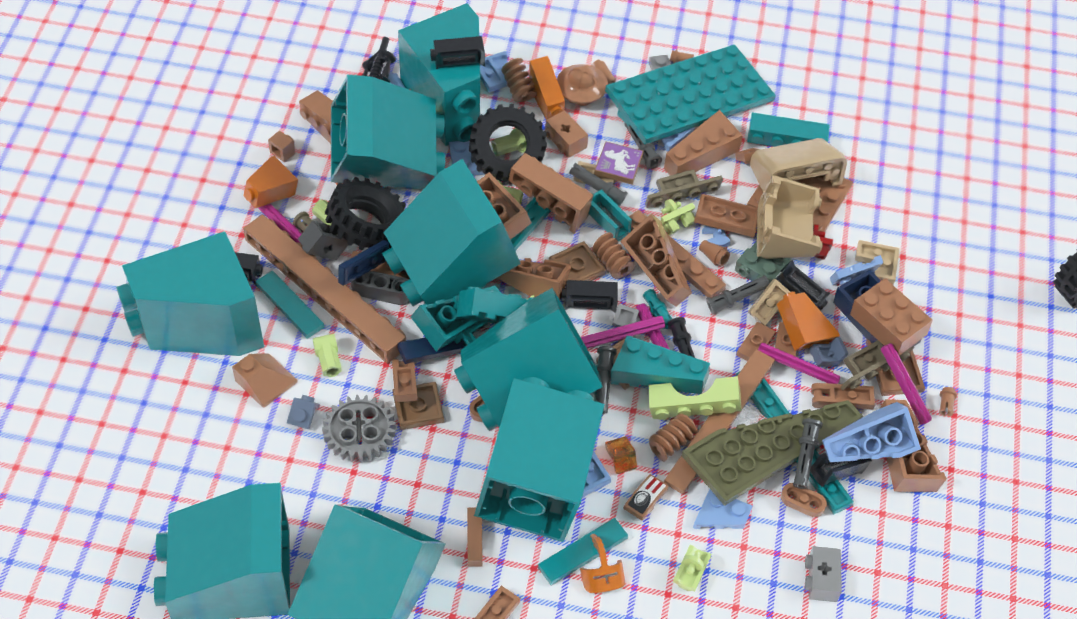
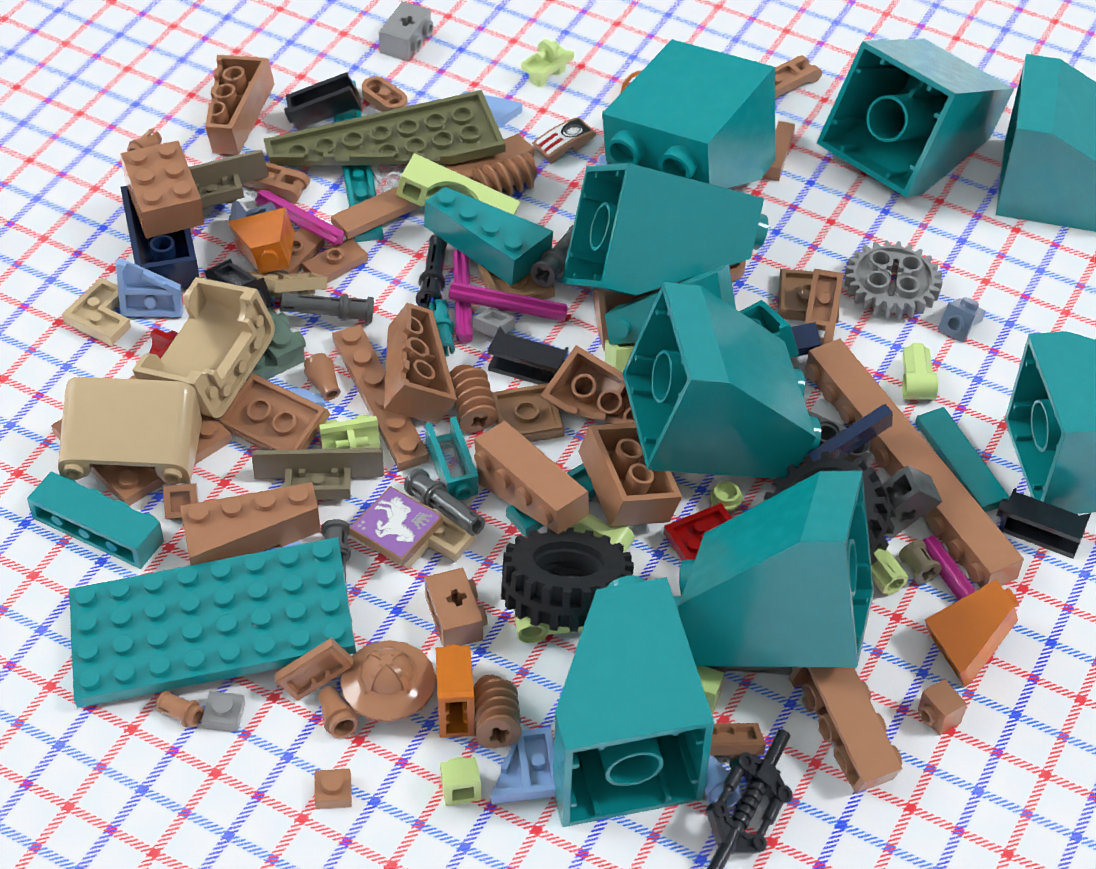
camera: 160 degrees left, 5 degrees down
nougat slope [232,353,298,408] -> none
black window [430,36,485,69] -> none
clear orange bracket [605,436,637,474] -> none
dark grey pin [793,418,823,489] -> none
light blue wedge [822,402,921,462] -> none
dark pink axle [881,343,932,425] -> none
none -> nougat plate [275,638,354,701]
none -> nougat plate [314,768,352,809]
none -> yellowish green plate [440,757,481,806]

